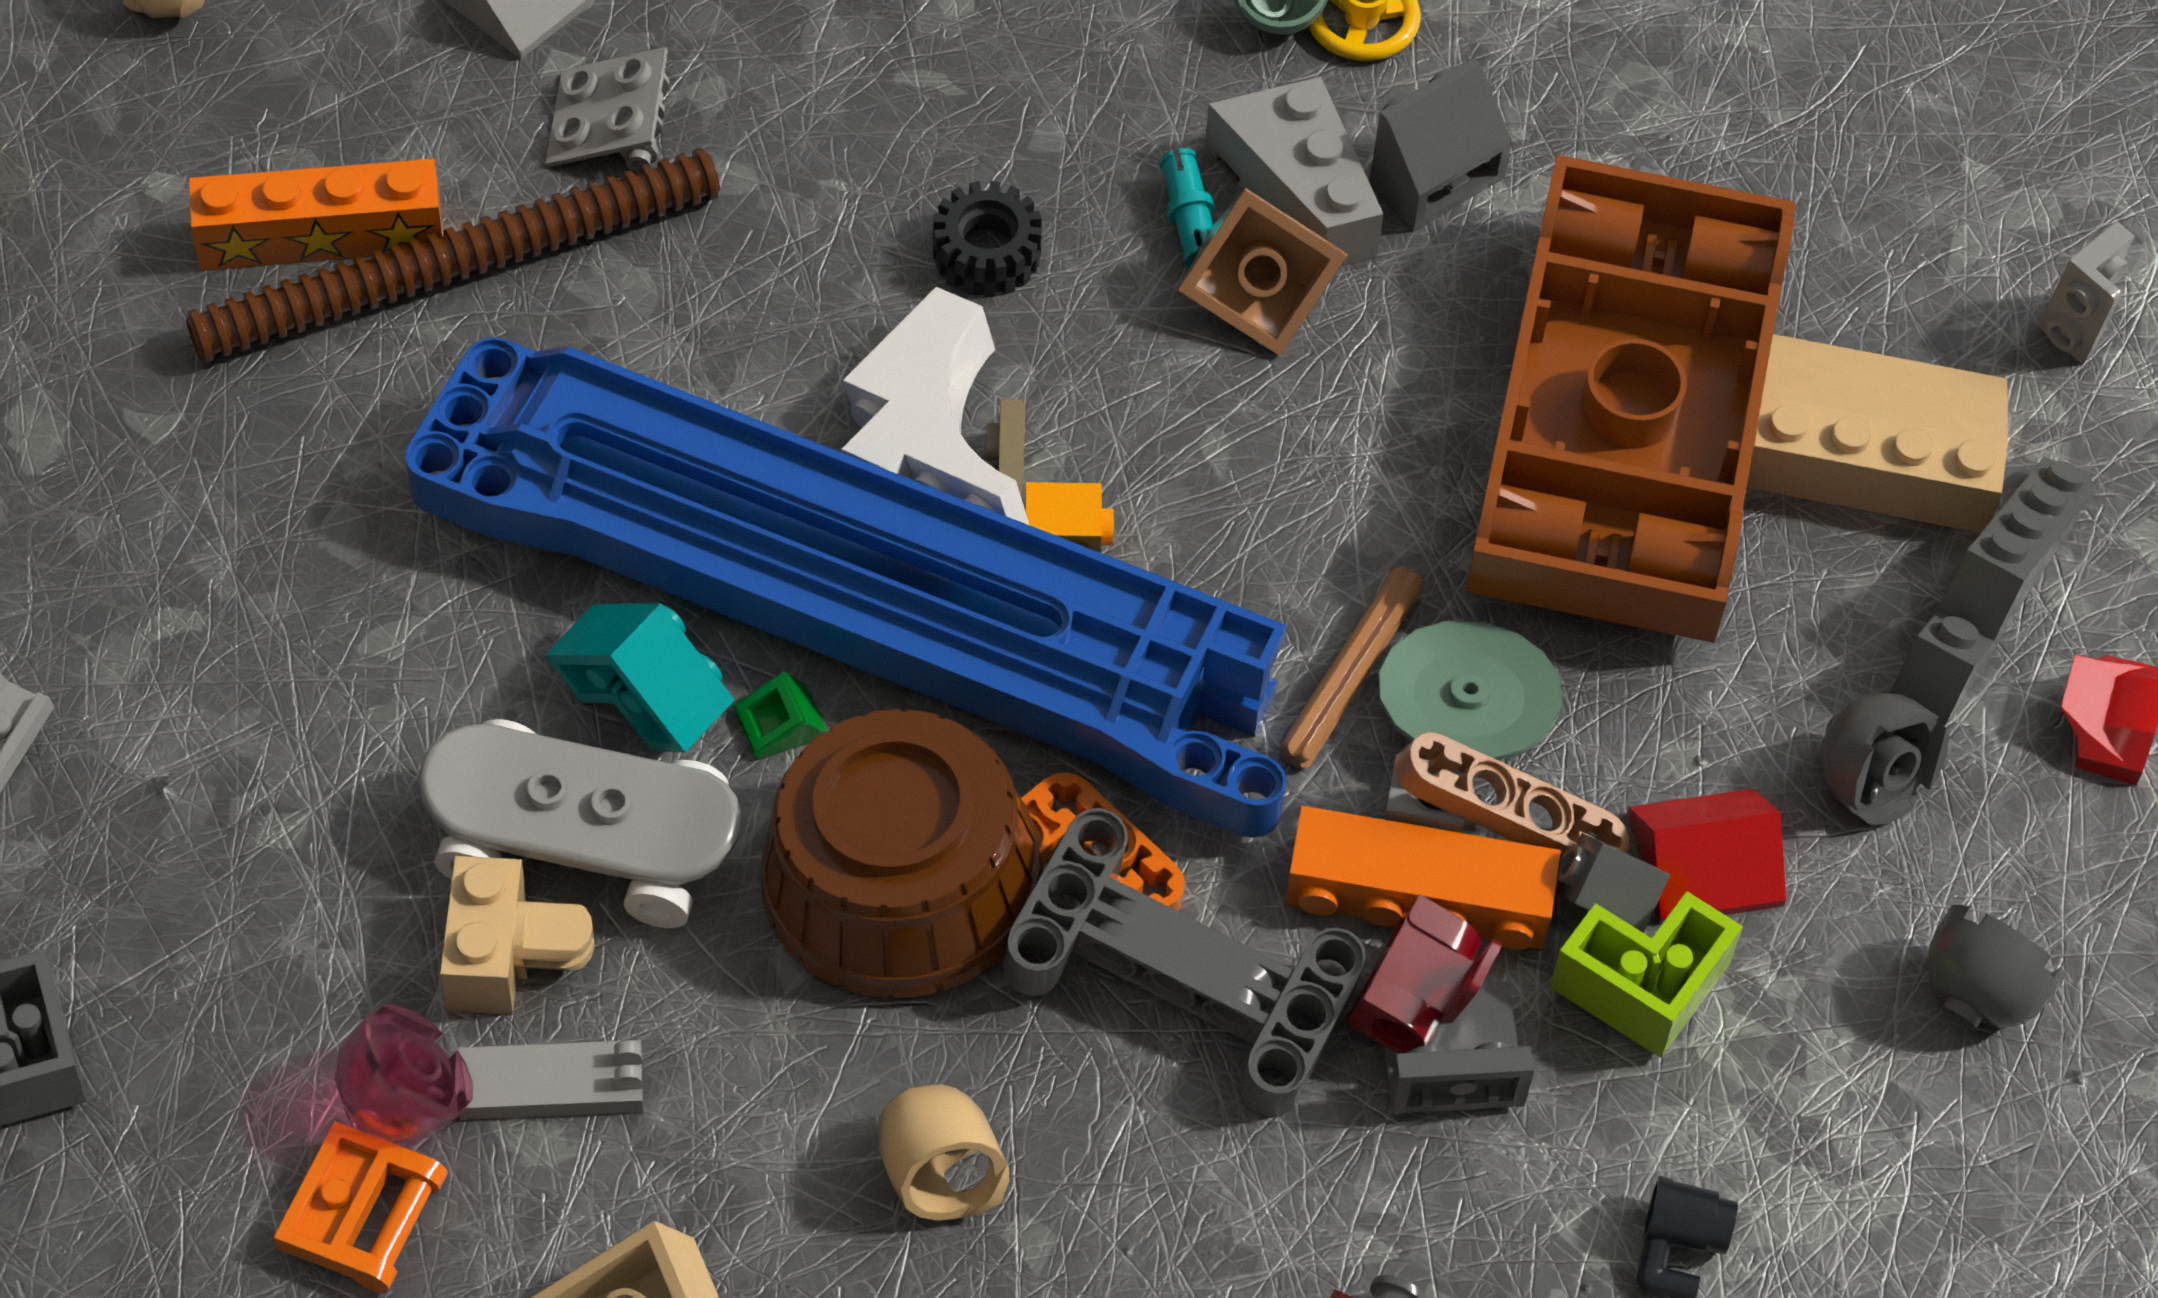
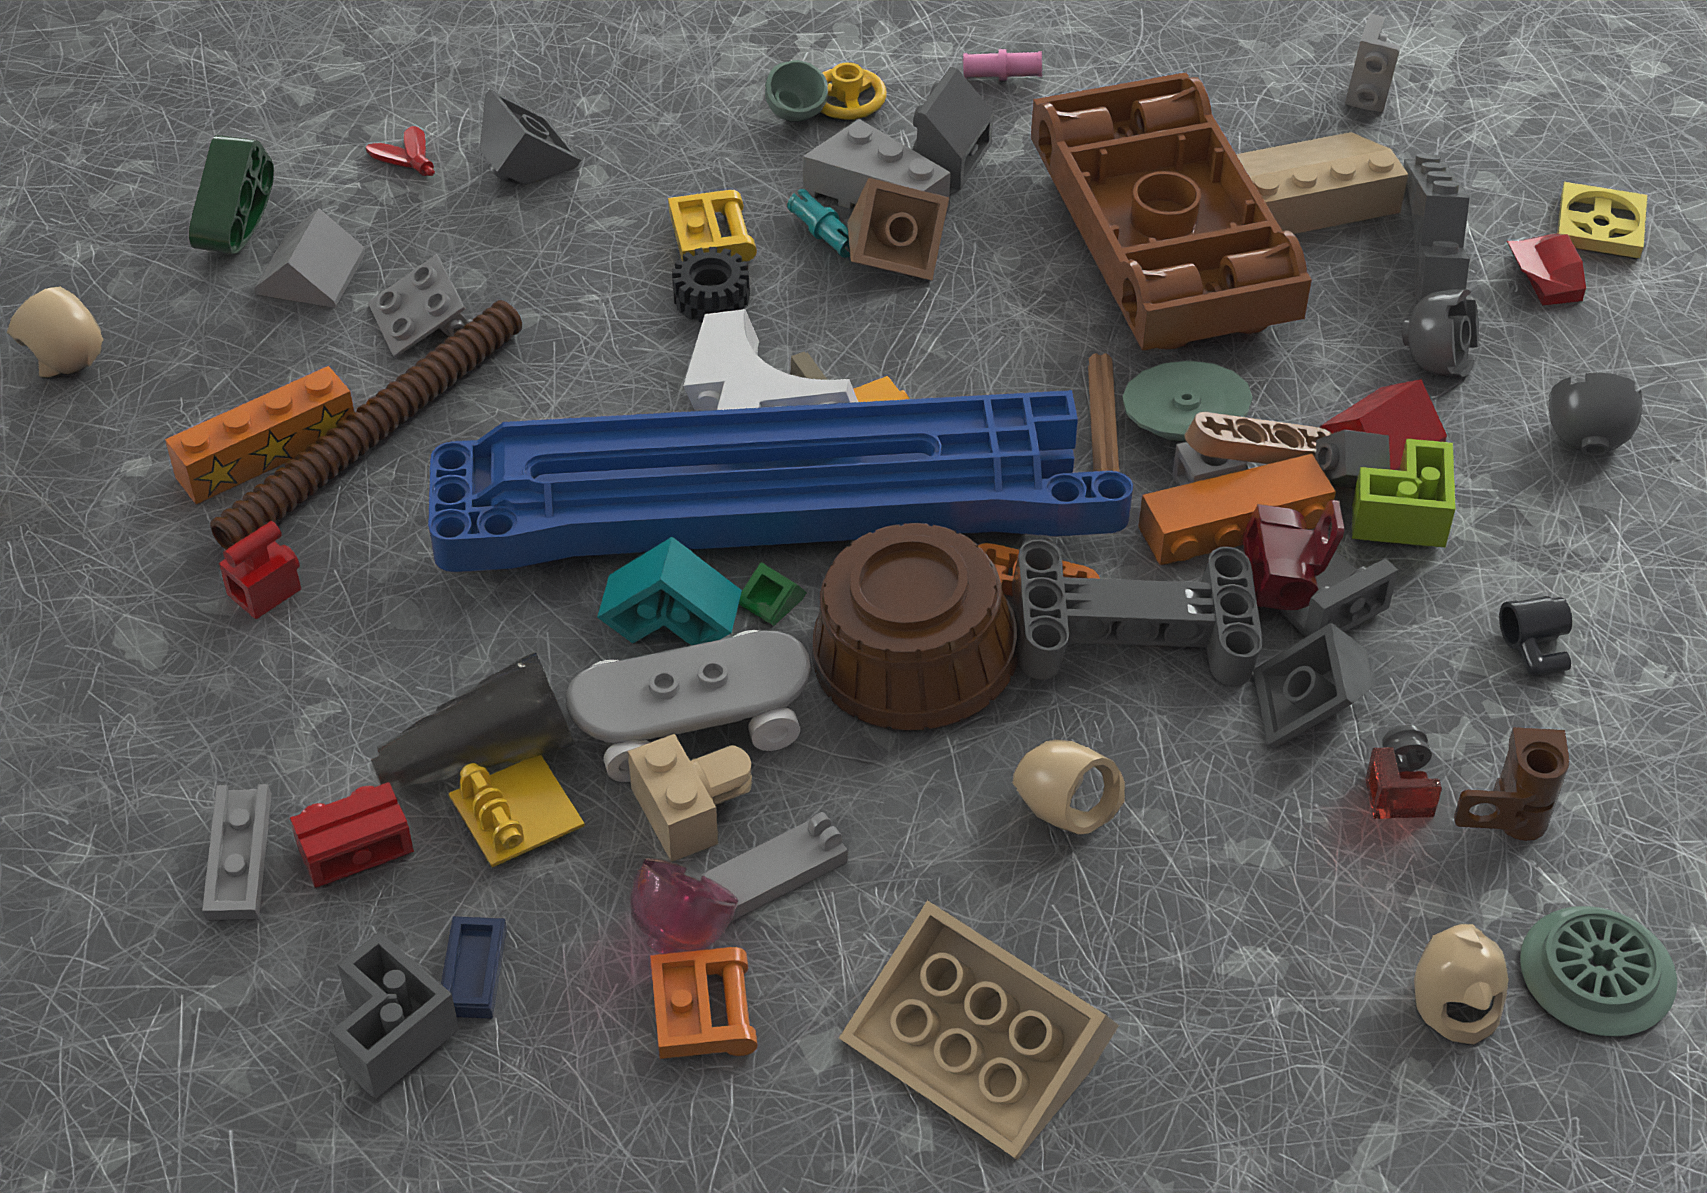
camera: 25 degrees left, 10 degrees down
none -> red brick [219,521,301,619]
none -> red brick [290,782,414,888]
none -> clear smoke cone [371,652,575,791]
none -> dark blue tile [441,916,507,1019]
none -> yellow hinge [448,753,585,867]
none -> yellow plate [668,190,757,262]
none -> bright pink pin [963,49,1042,81]
none -> dark grey slope [1254,623,1374,749]

